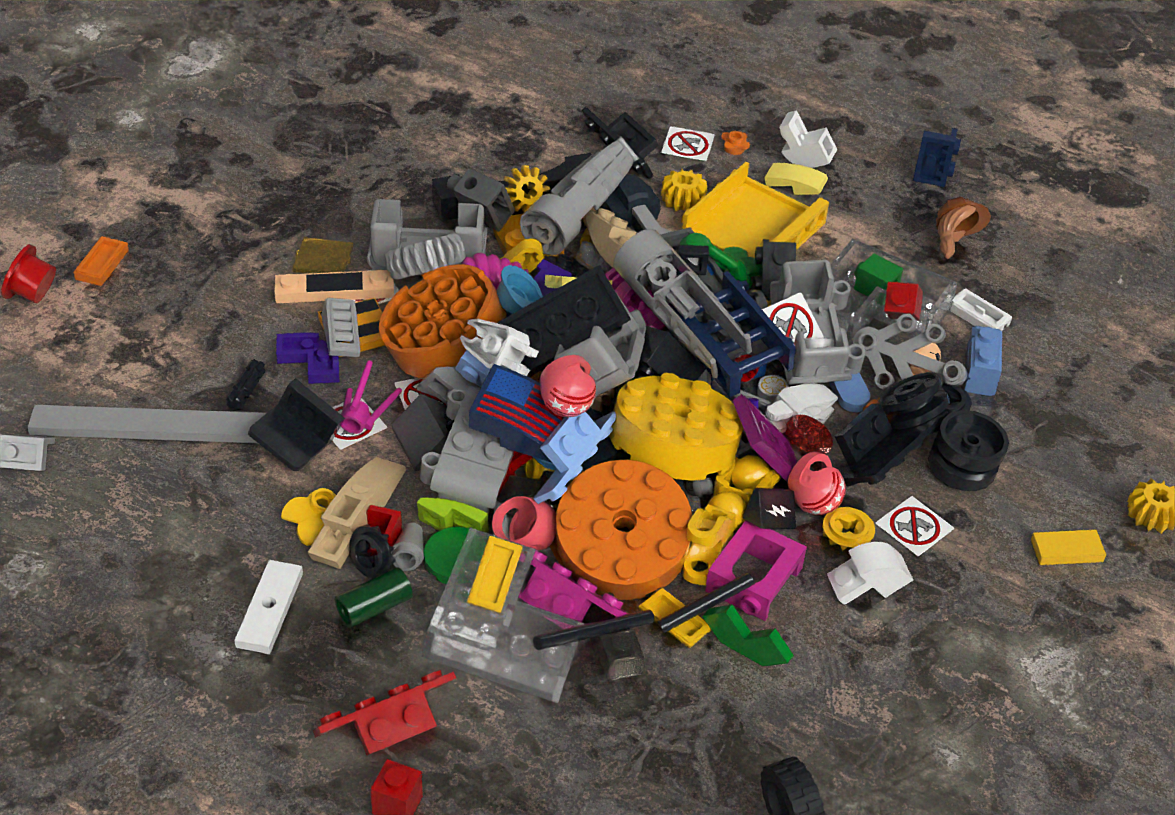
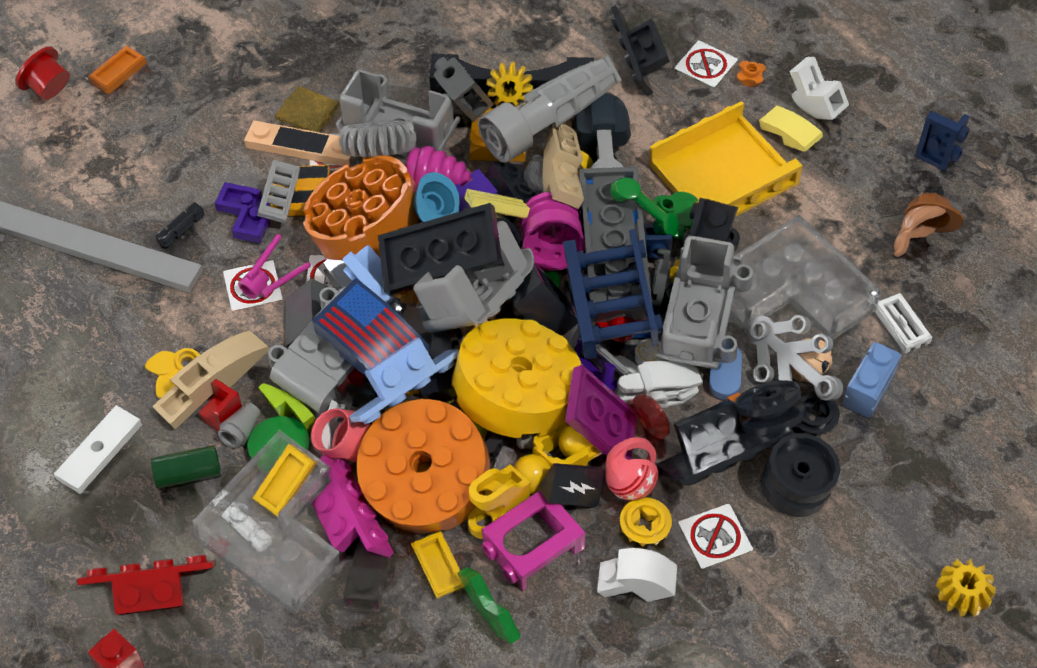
camera: 25 degrees right, 10 degrees up
black bracket [248,378,345,471] -> none
black gear [349,524,396,579] -> none
white hinge [460,319,539,376] -> none
yellow beam [500,238,544,273] -> none
black bar [533,610,654,650] -> none
coral helmet [540,355,596,418] -> none
light grey piece [613,229,752,378] -> none
black bar [657,572,755,633] -> none
yellow gear [661,168,707,212] -> none
black tile [676,245,709,275] -> none
sticker [762,292,824,342] -> none
white tile [805,338,834,349] -> none
green brick [854,253,903,304] -> none
red brick [884,282,923,321] -> none
yellow tile [1031,530,1106,565] -> none

